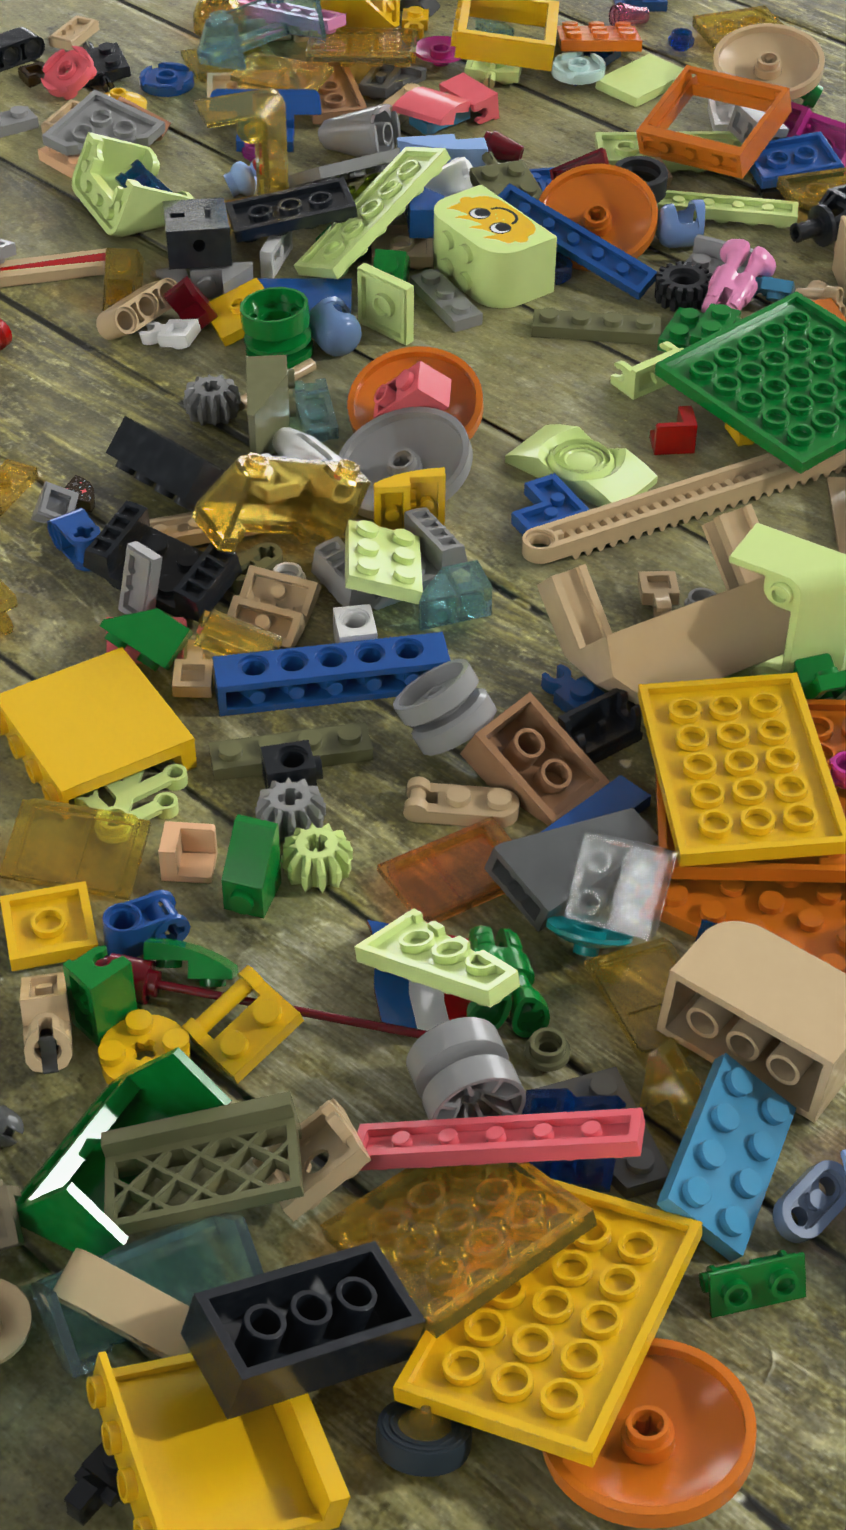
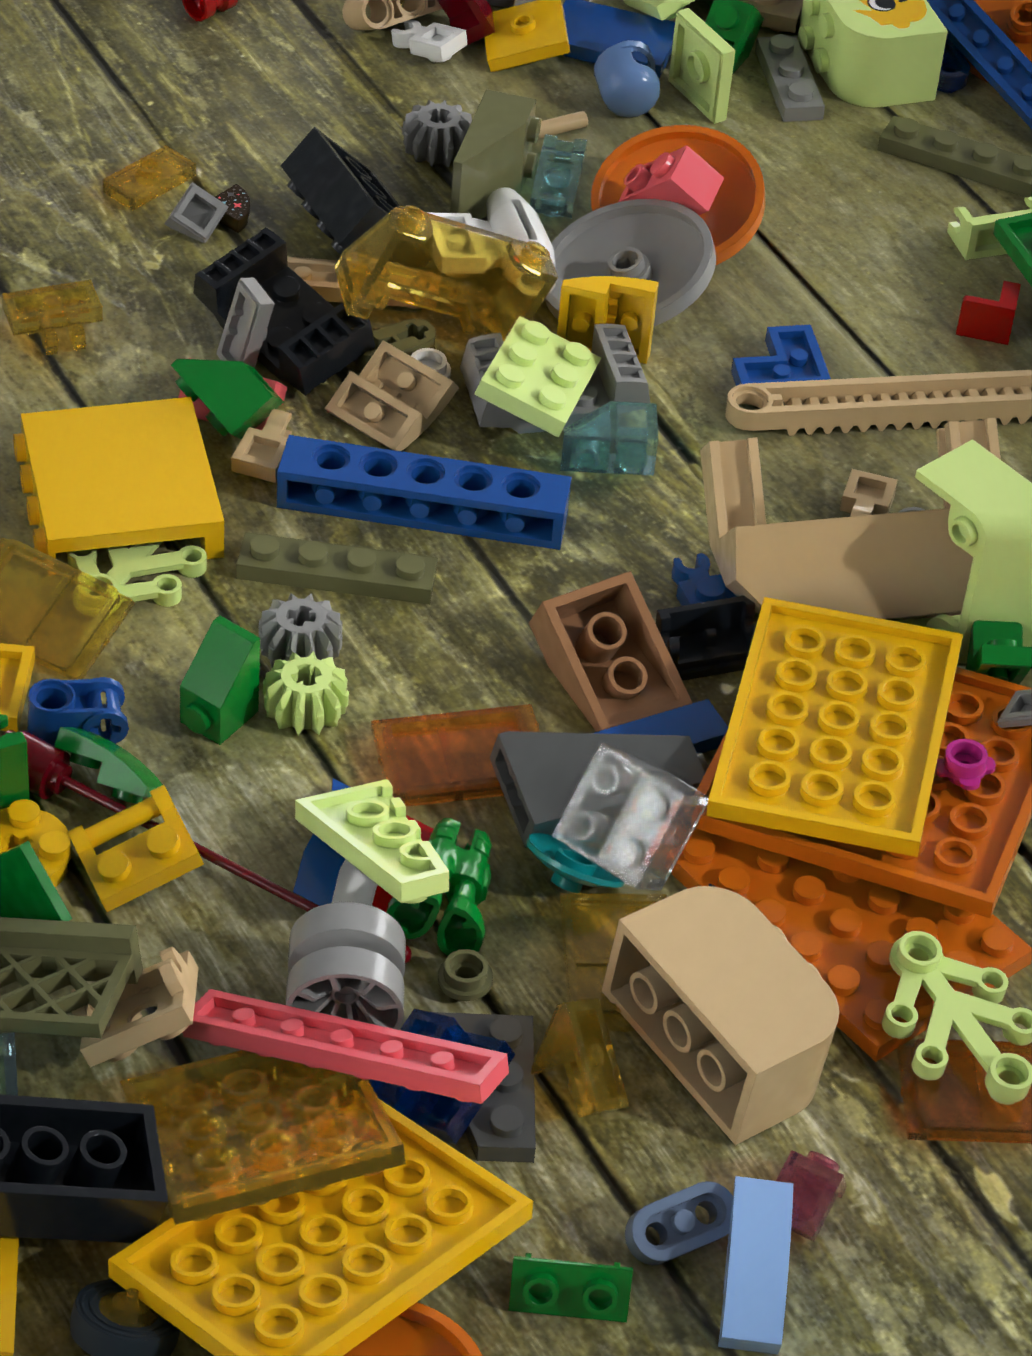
camera: 15 degrees right, 0 degrees up
blue piece [47,508,101,571] -> none
light nougat panel [158,821,218,884] -> none
clear yellow panel [194,610,283,656] -> none
green wheel [240,287,314,368] -> none
black brick [260,740,323,789] -> none
white brick [333,604,378,643] -> none
light grey wheel [393,658,497,756] -> none
tan plate [403,776,520,828] -> none
yellowish green slope [505,424,658,507] -> none
dark azure plate [656,1053,796,1262] -> none

